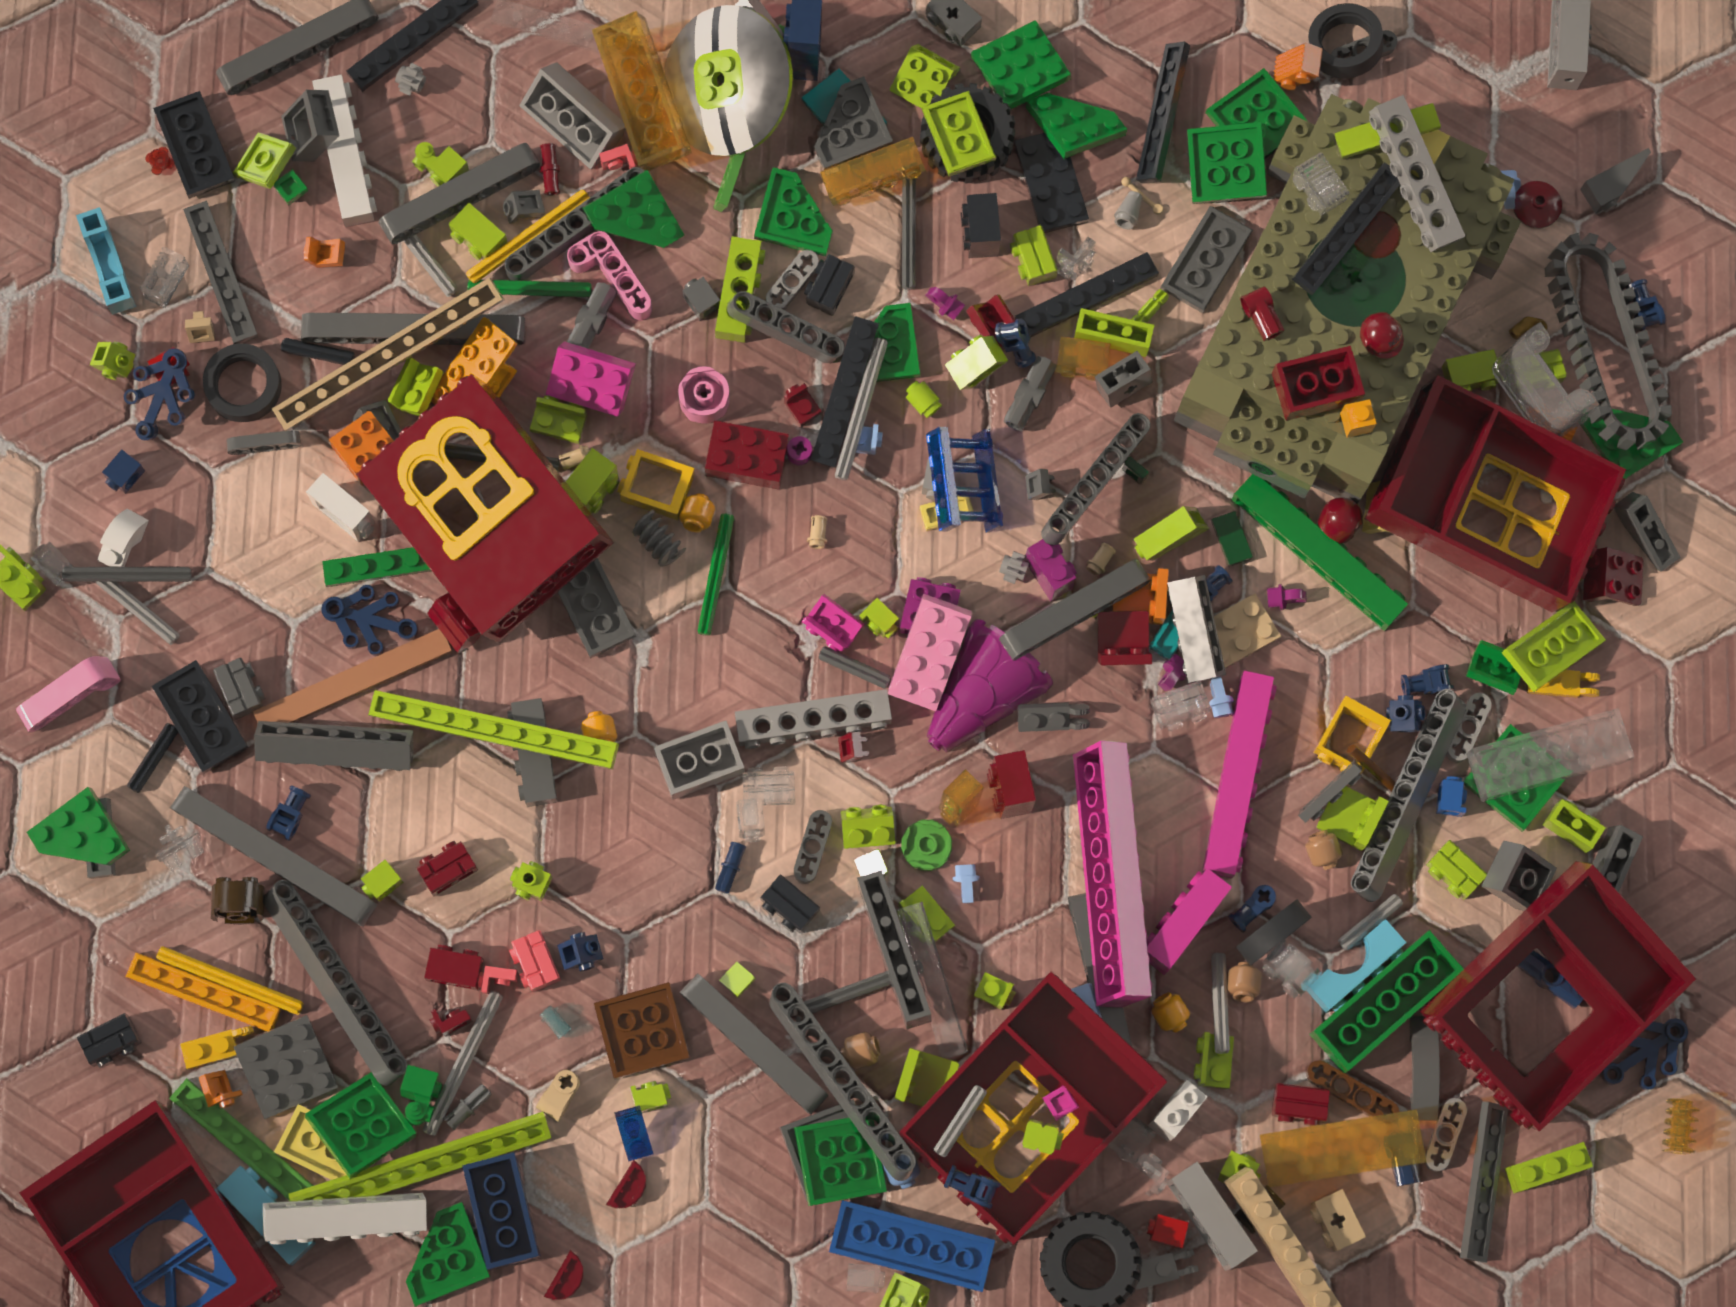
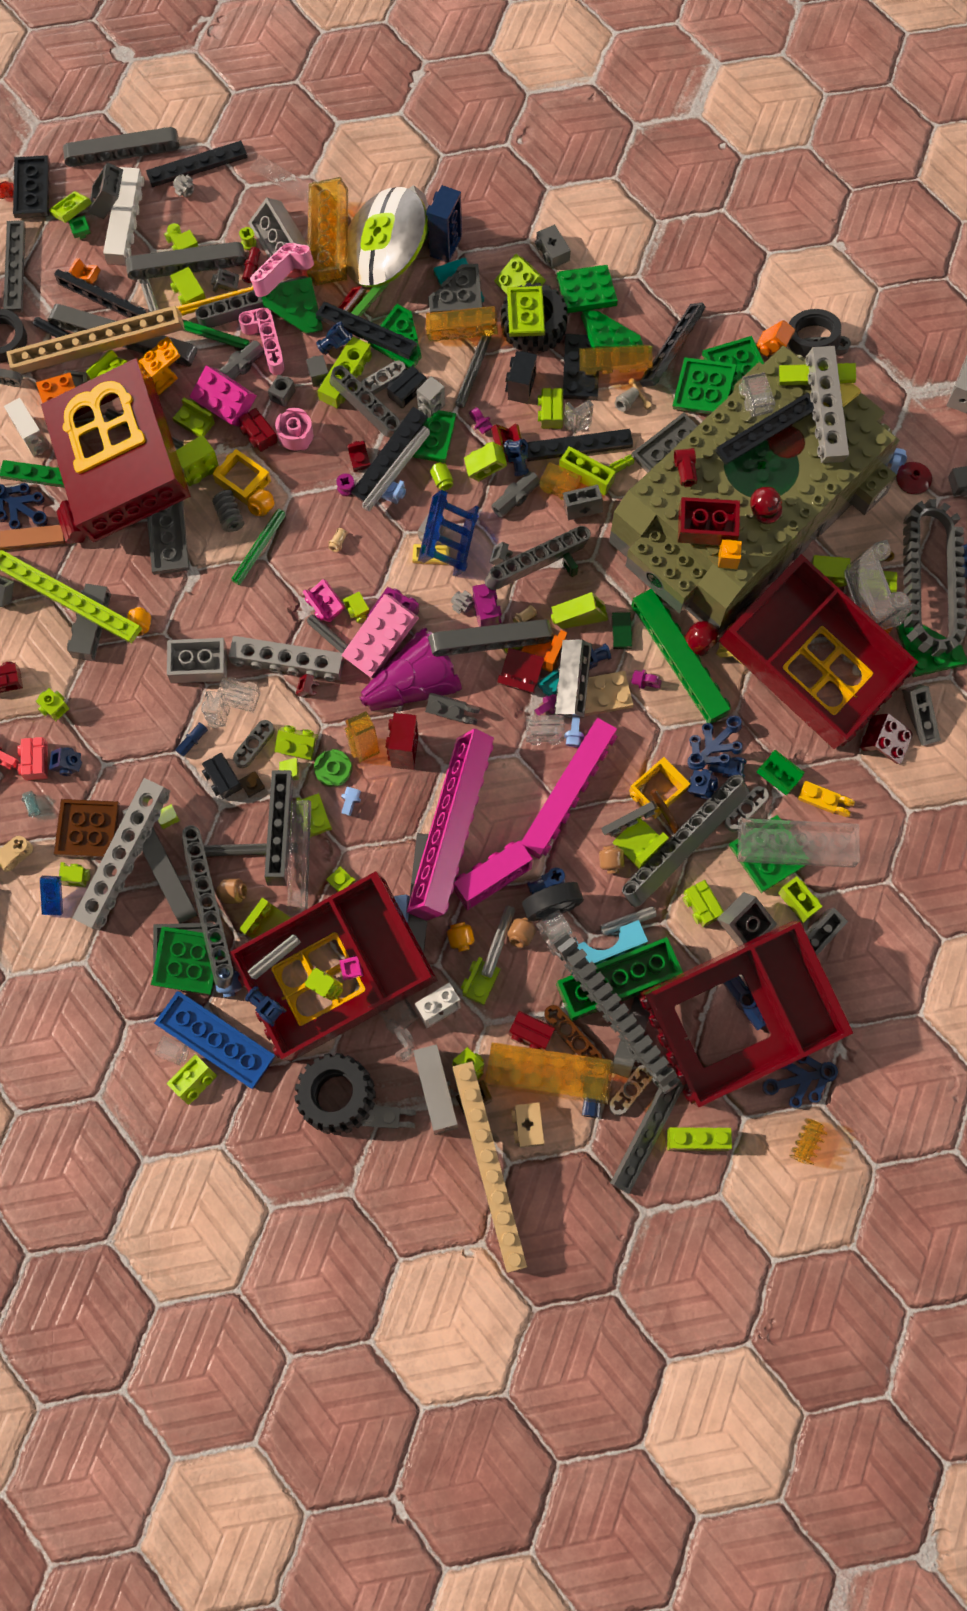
camera: 25 degrees right, 5 degrees down
dark red plate [606,1160,646,1209] -> none
dark red brick [705,420,789,490] -> none
red brick [1146,1214,1189,1249] -> none
blue brick [1436,776,1467,817] -> none
lime plate [1502,601,1606,692] -> none
none -> black plate [54,269,147,318]
none -> light grey brick [73,778,170,931]
none -> lime bush [239,227,257,250]
none -> dark red brick [239,408,278,452]
none -> dark brown plate [239,771,265,798]
none -> bright pink beam [250,243,314,297]
none -> dark grey brick [268,374,296,407]
none -> black plate [316,301,417,359]
none -> dark blue connector [316,321,353,355]
none -> dark red plate [338,286,366,313]
none -> light grey brick [417,376,445,417]
none -> dark grey piece [551,933,681,1094]
none -> clear yellow brick [579,345,652,375]
none -> dark blue plant [687,716,743,770]

